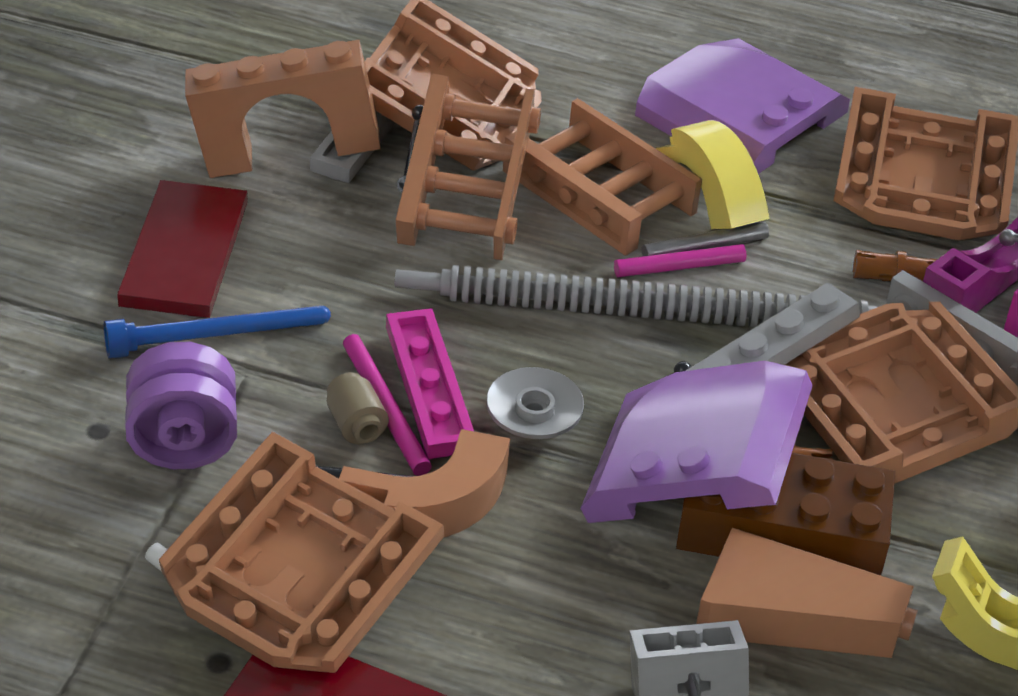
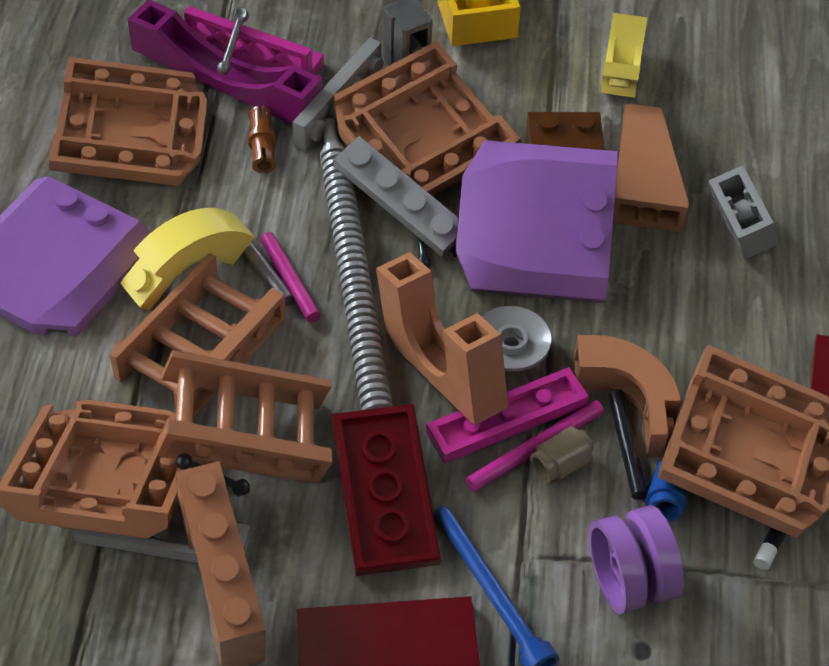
camera: 100 degrees left, 10 degrees up
none -> dark red tile [332,404,441,576]
none -> nougat arch [376,252,508,426]

